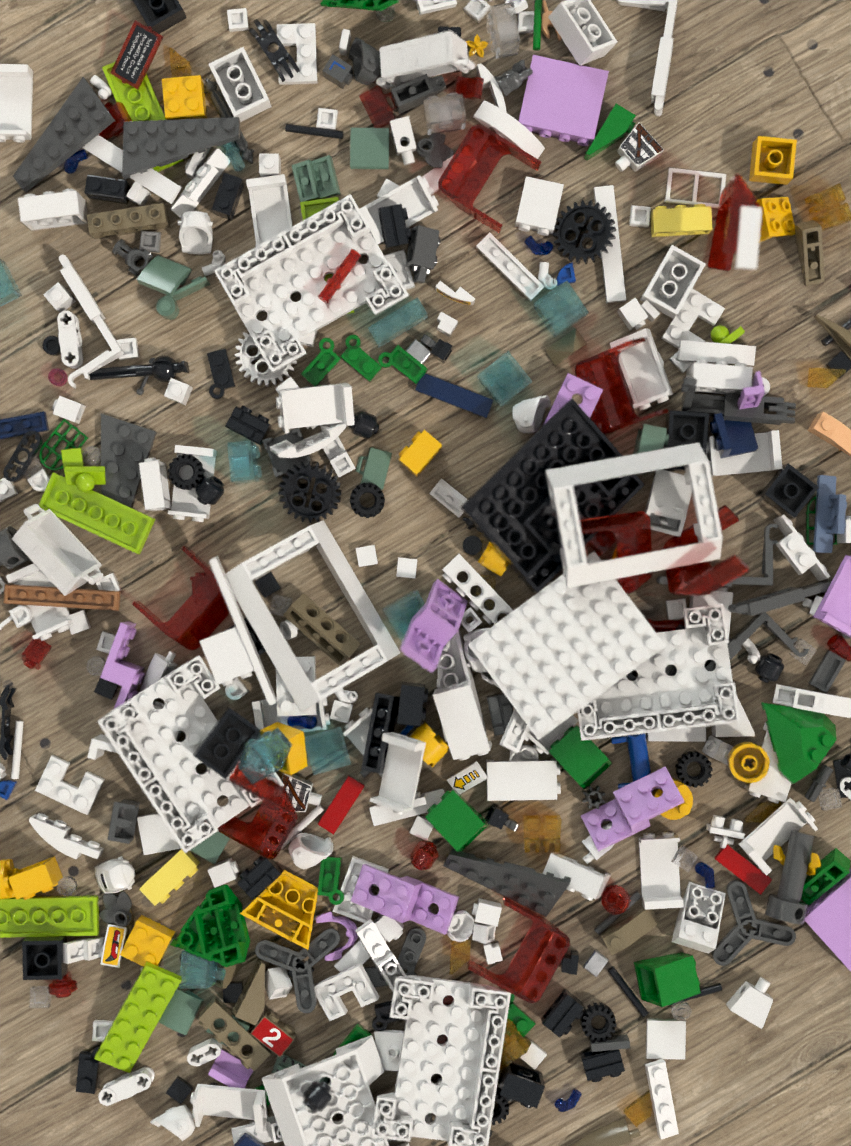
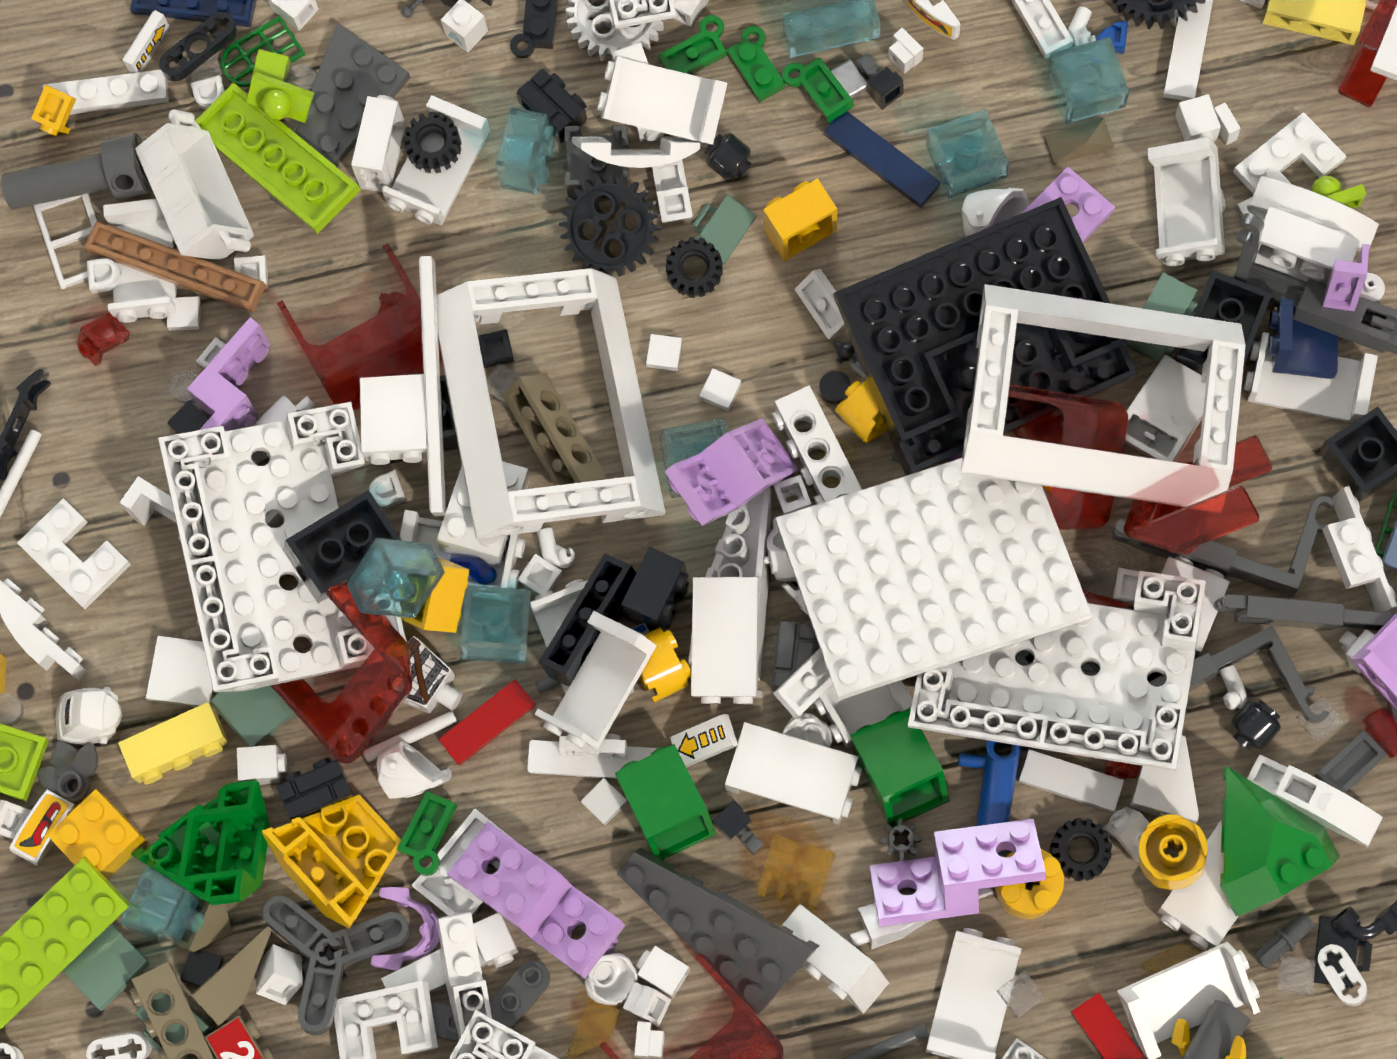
camera: 25 degrees right, 15 degrees down
dark grey window [107,799,140,844] -> none
black head [195,476,225,505] -> none
white tile [280,620,299,640] -> none
clear red head [410,841,439,870] -> none
clear red windscreen [575,338,668,435] -> none
clear red plate [601,885,630,915] -> none
white brick [640,245,706,319] -> none
clear blue arm [695,862,715,888] -> none
white hips [706,815,745,849] -> none

